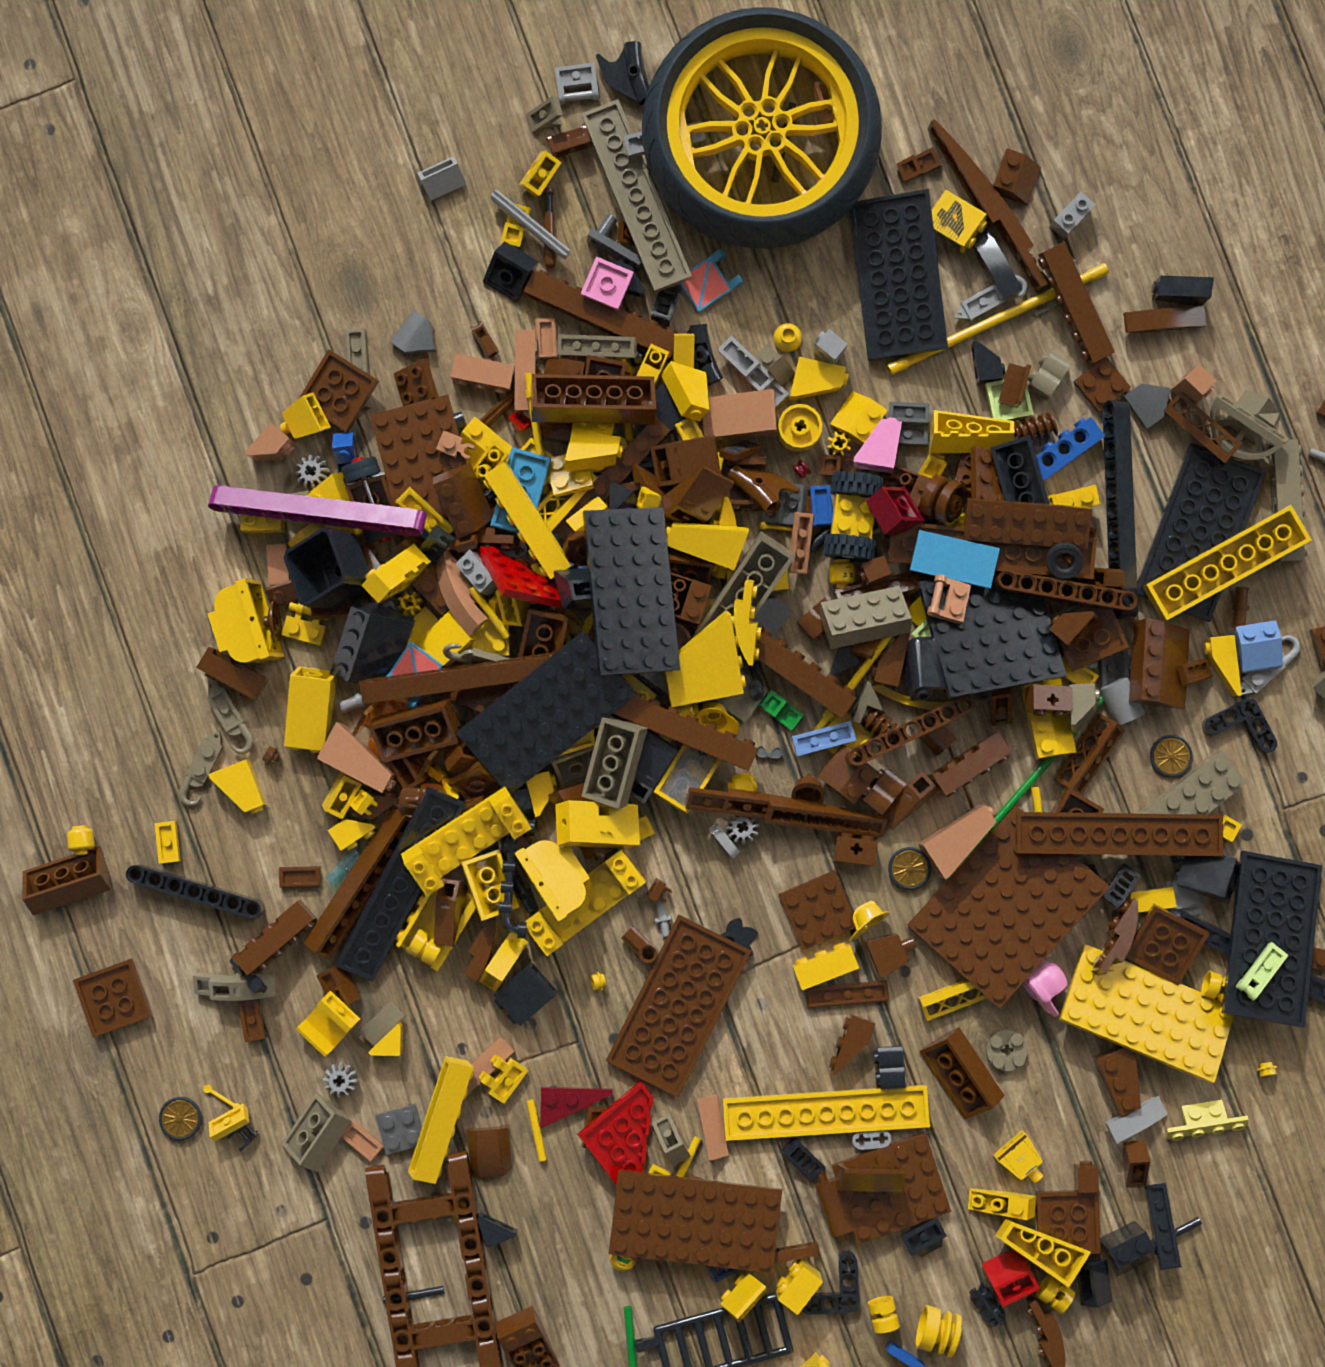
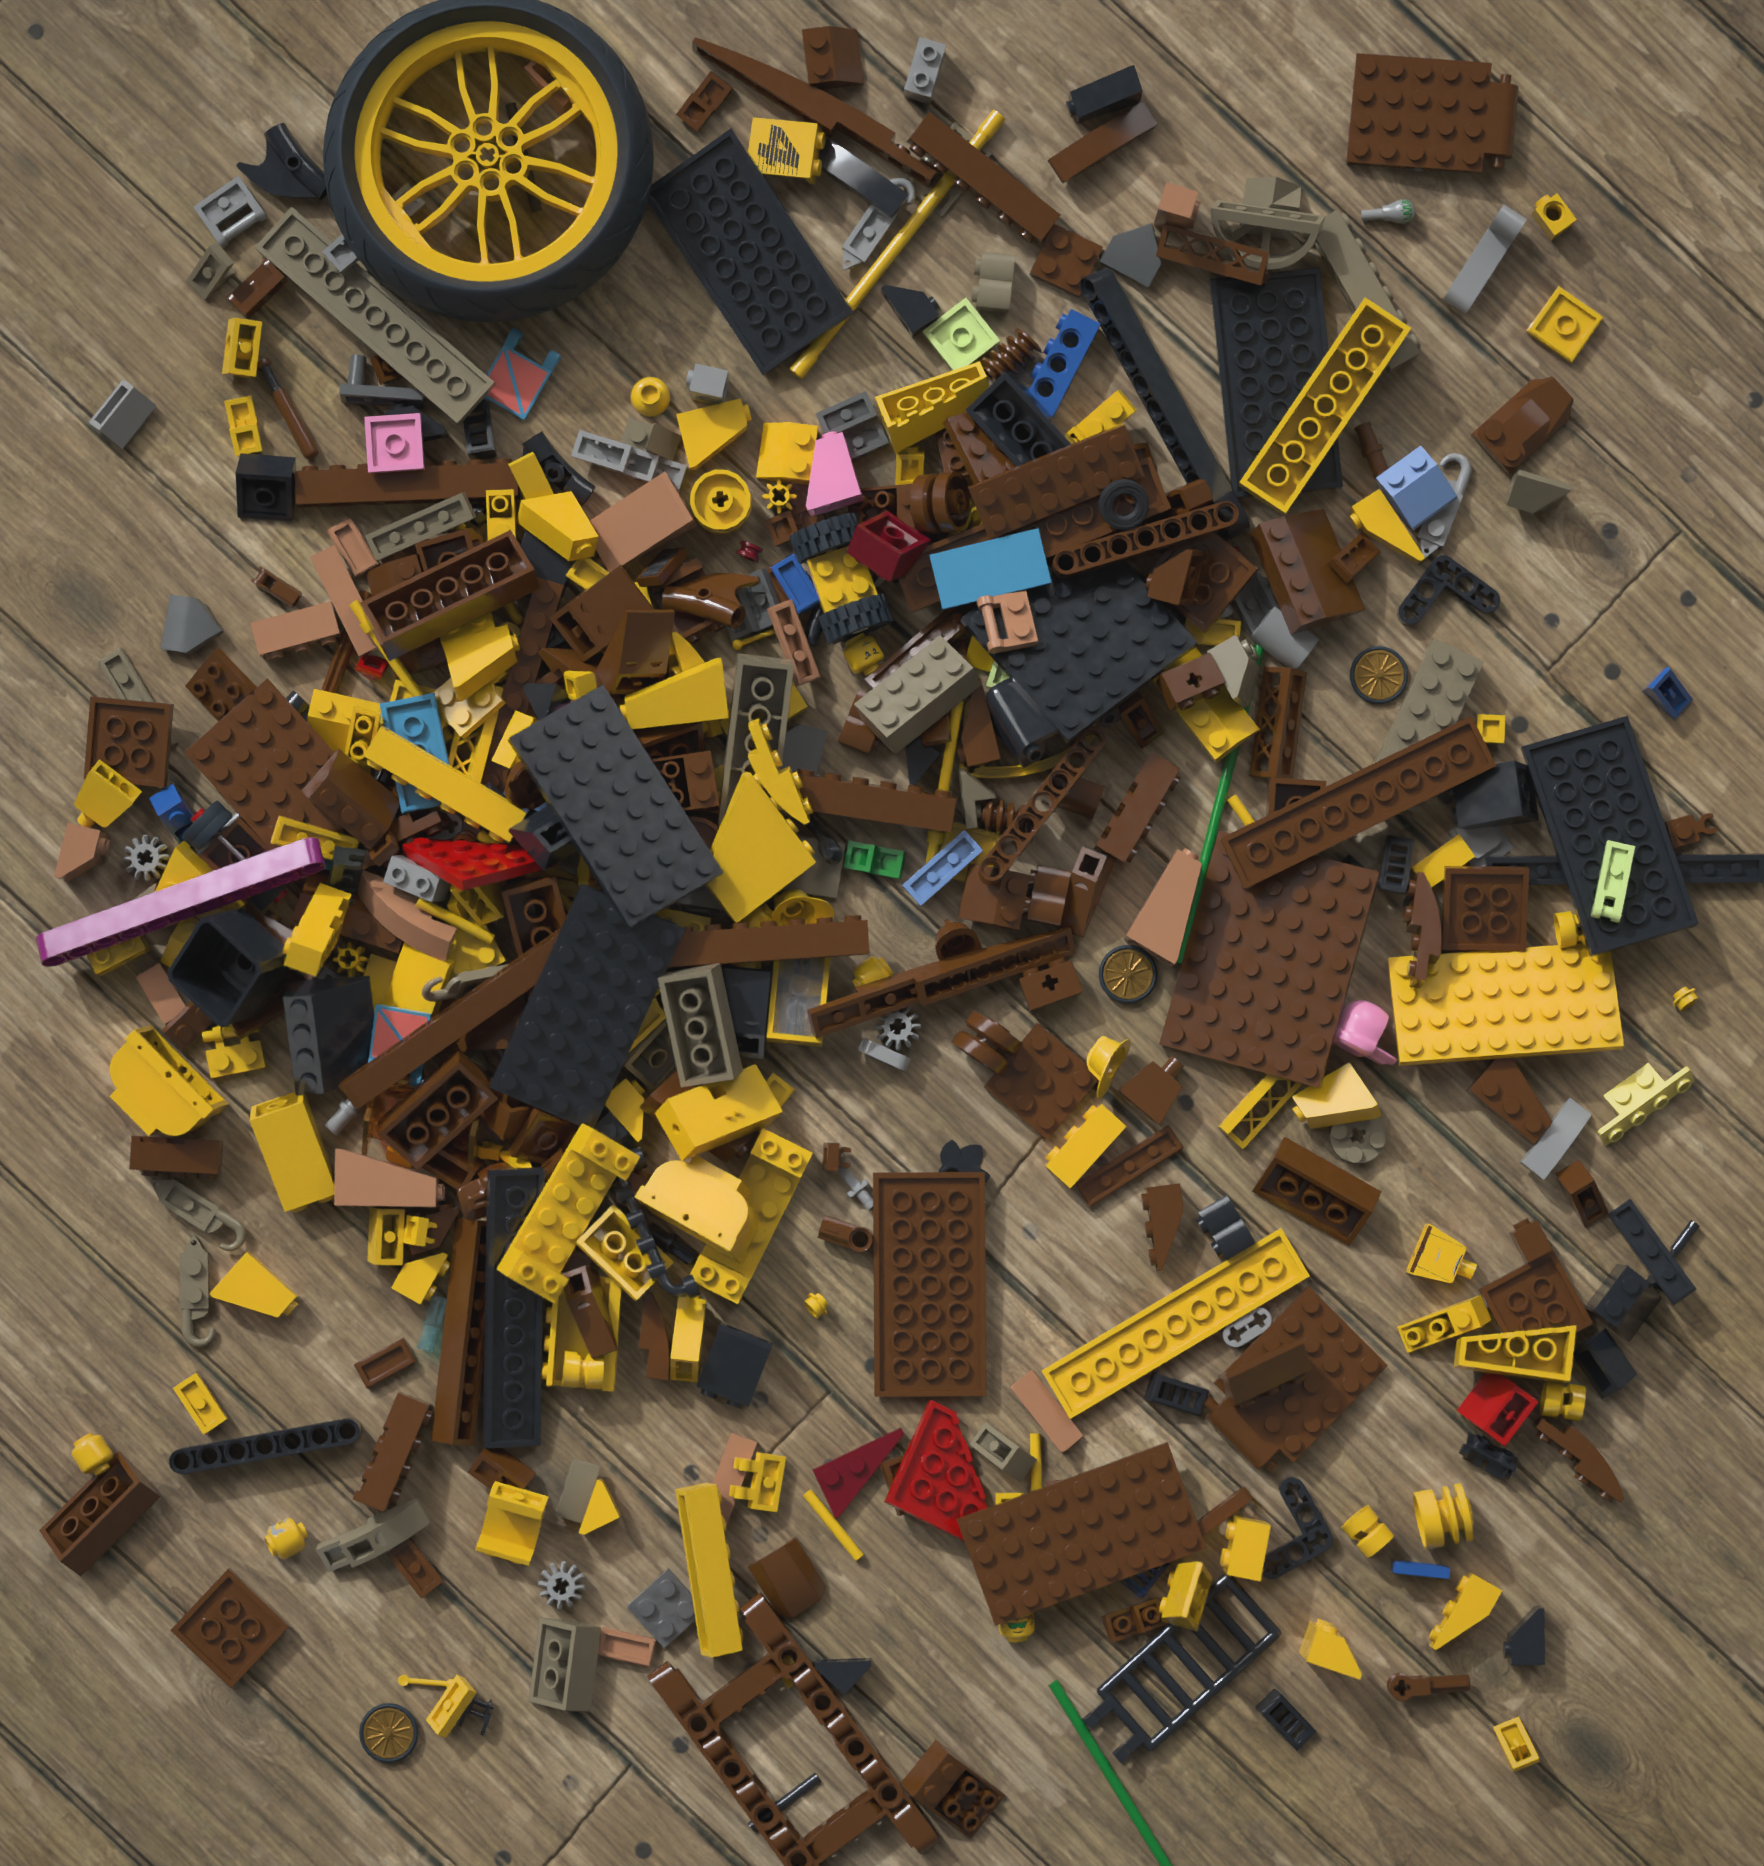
camera: 30 degrees left, 0 degrees up
black piece [229,958,267,993] -> none
reddish brown plate [262,746,279,765] -> none
reddish brown dish [264,601,282,642] -> none
nougat plate [436,431,475,460] -> none
light grey axle [490,190,571,259] -> none
dark grey piece [756,746,783,759] -> none
reddish brown brick [858,556,892,588] -> none
black slope [901,1216,947,1257] -> none
reddish brown panel [998,363,1031,408] -> none
none -> yellow head [264,1518,308,1560]
none -> reddish brown wheel [951,1010,1023,1077]
none -> reddish brown slope [1101,1597,1167,1643]
none -> yellow slope [1292,1062,1382,1129]

